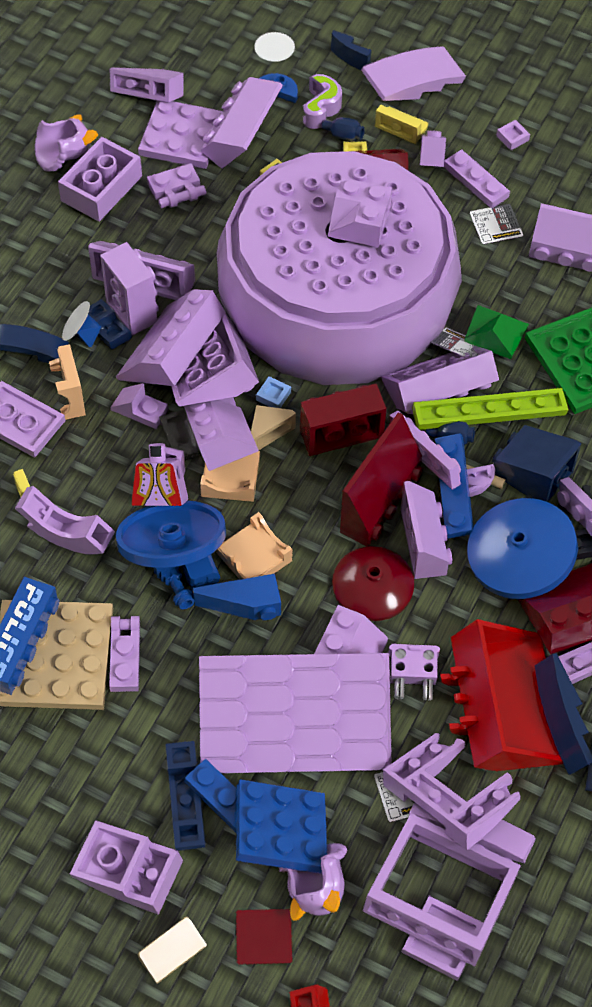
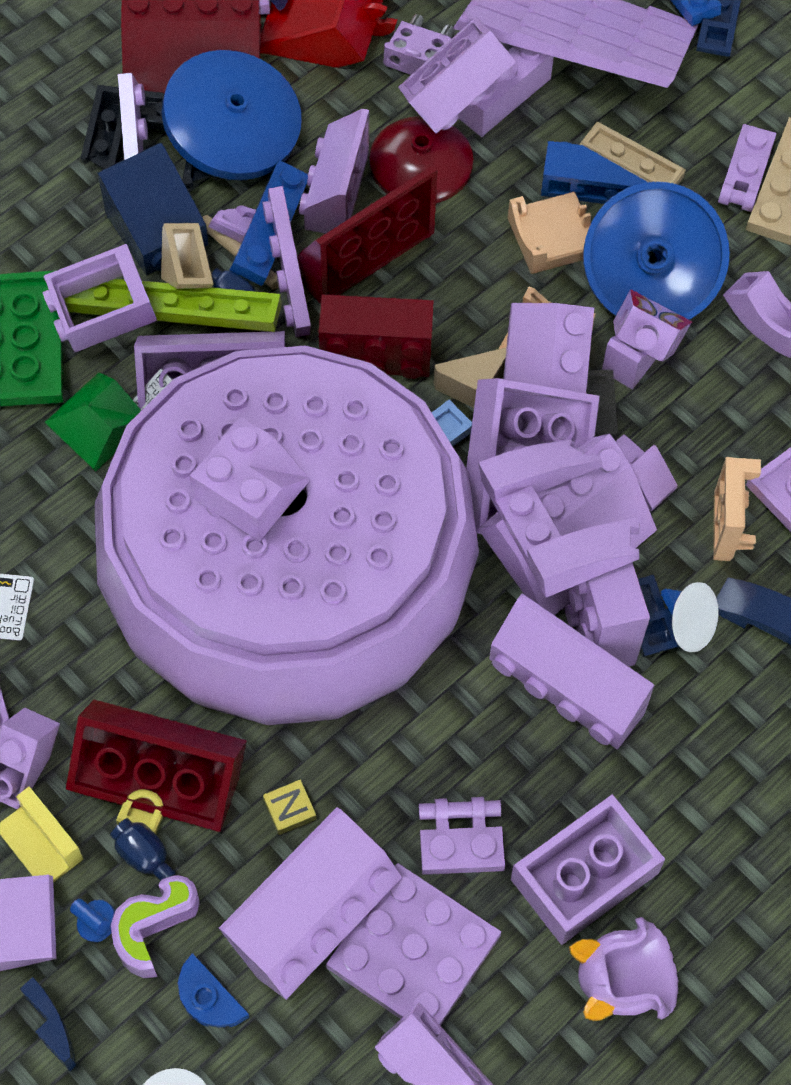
camera: 160 degrees left, 5 degrees up
none -> lavender window [43,244,157,353]
none -> blue plate [70,899,115,942]
none -> tan slope [161,223,213,289]
none -> lavender slope [398,17,516,133]
none -> lavender wedge [478,440,640,597]
none -> tan tile [579,122,686,185]

